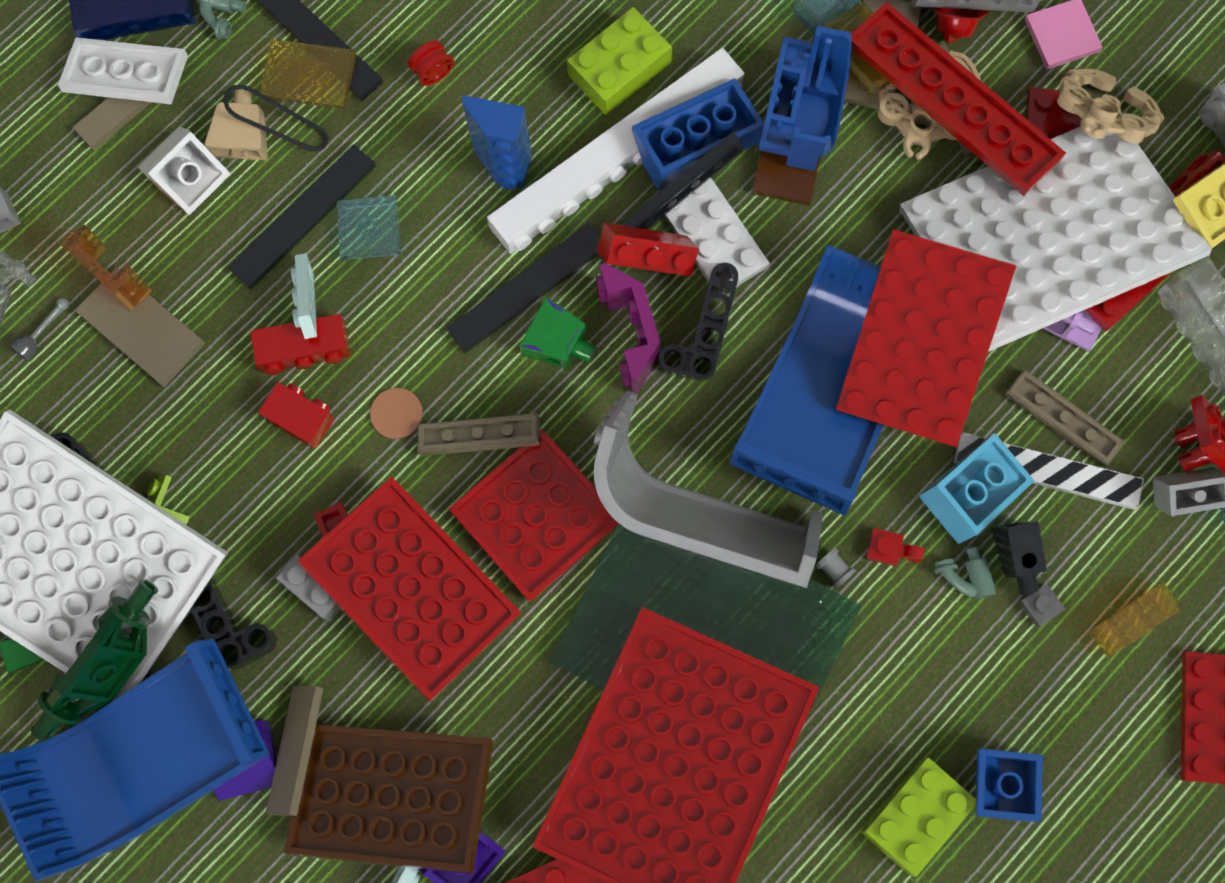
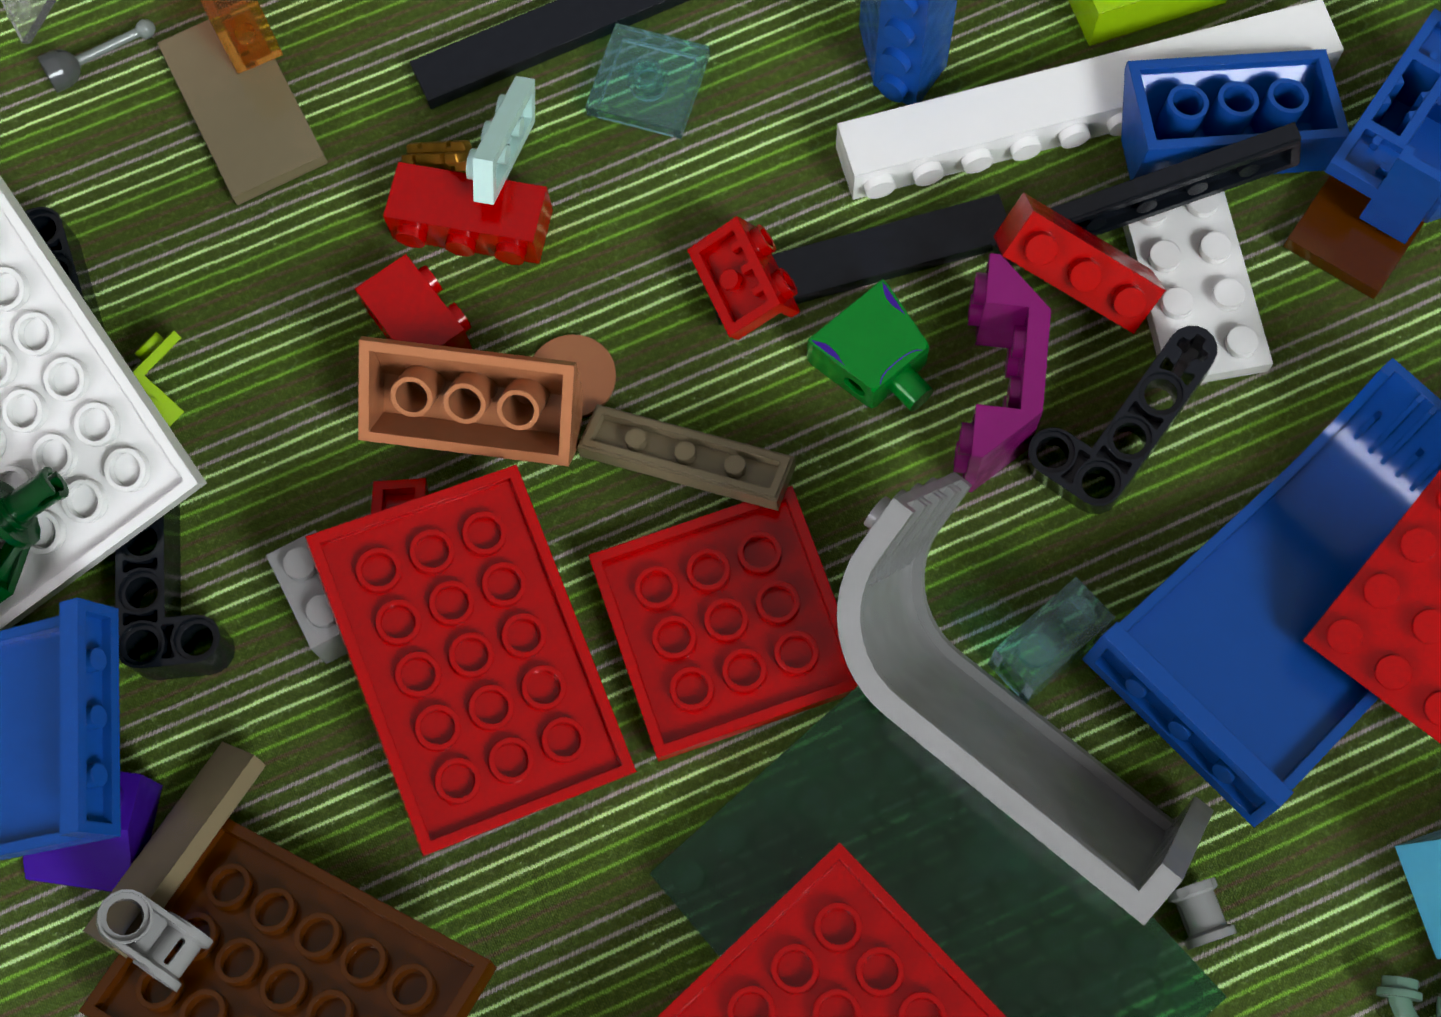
camera: 25 degrees right, 5 degrees down
red plate [866,528,925,567] -> none
none -> light grey piece [96,889,214,992]
none -> nougat slope [358,336,583,467]
none -> pearl gold axle [401,140,477,171]
none -> red bracket [687,216,800,340]
none -> clear light blue brick [988,577,1115,704]

